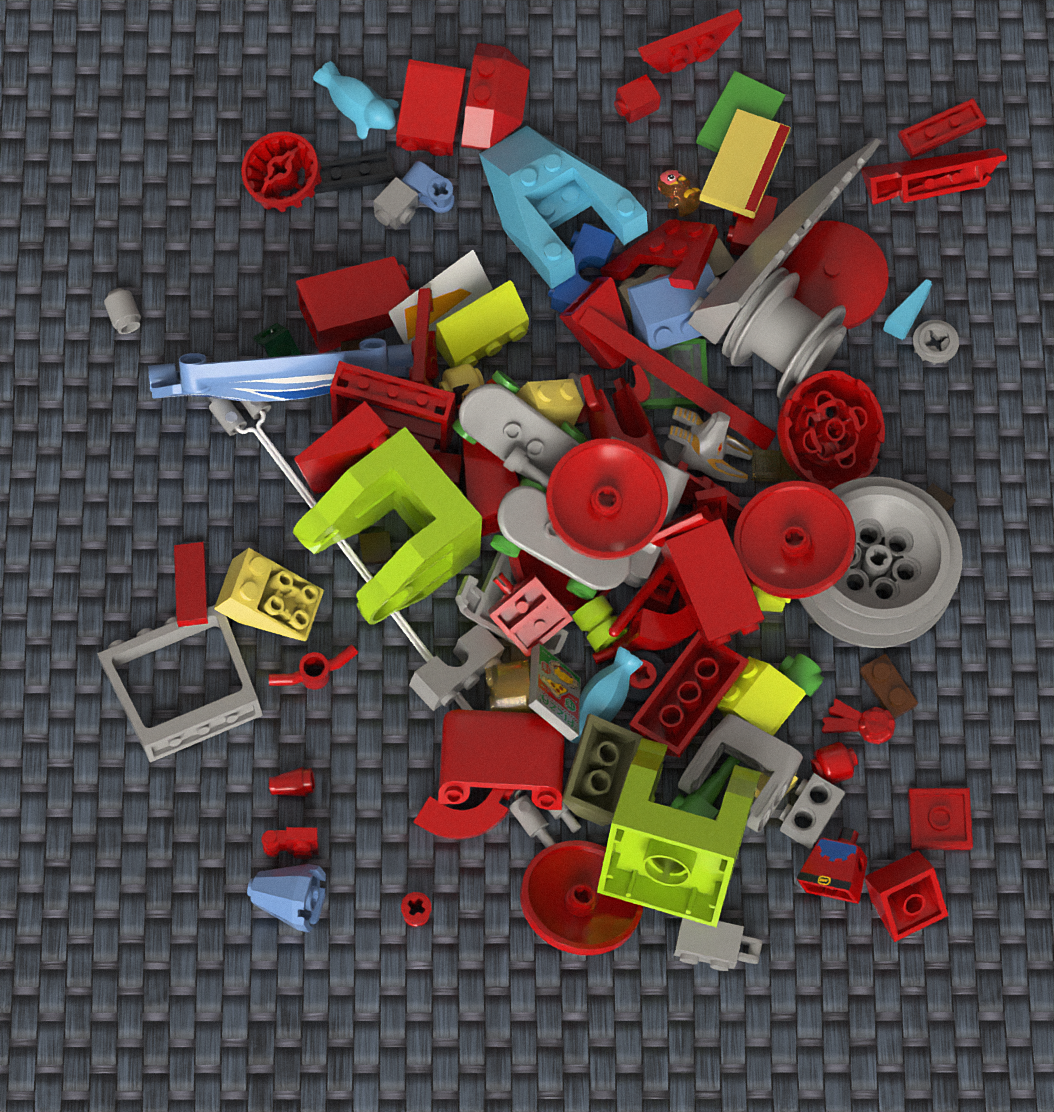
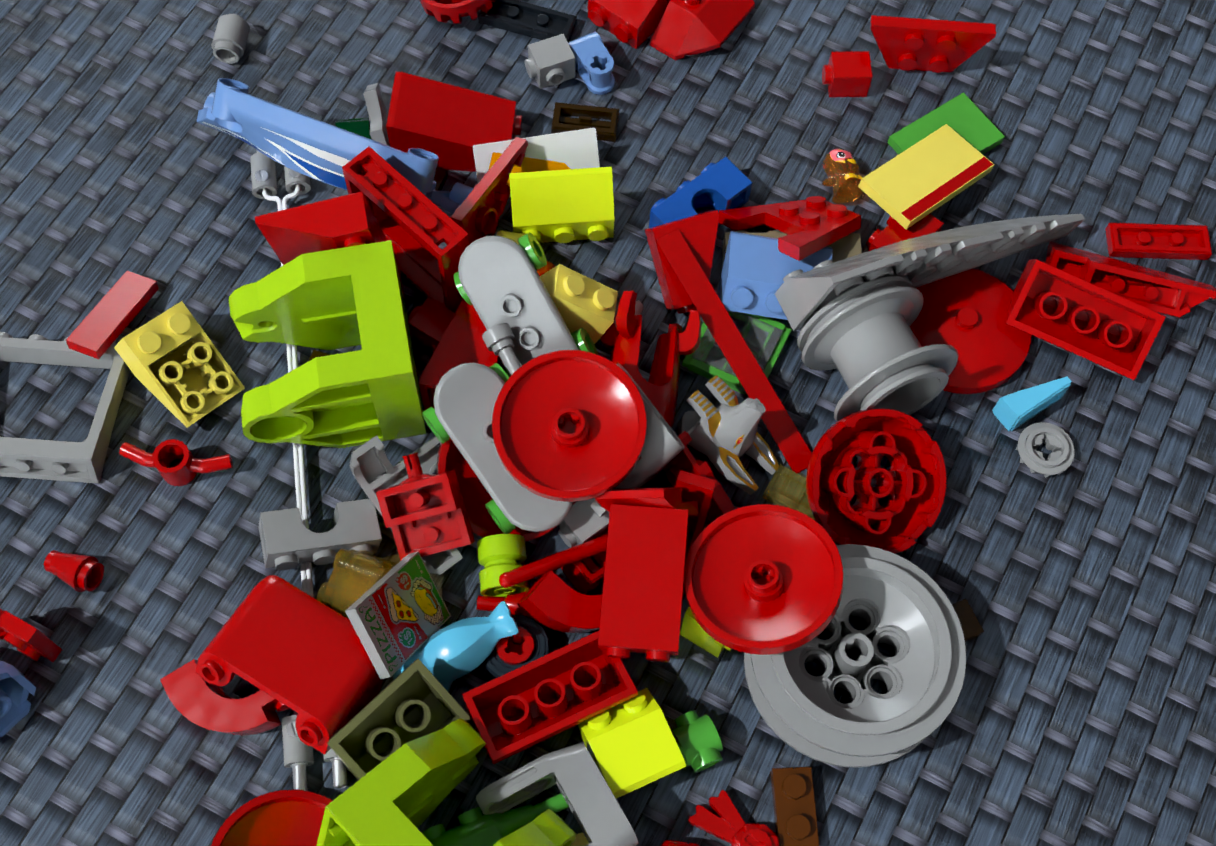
camera: 30 degrees right, 5 degrees down
red bush [401,892,432,927] -> none
medium azure wedge [479,126,648,289] -> none
none -> light grey tile [363,83,390,146]
none -> dark brown tile [551,102,619,142]
none -> red slope [1005,259,1166,380]

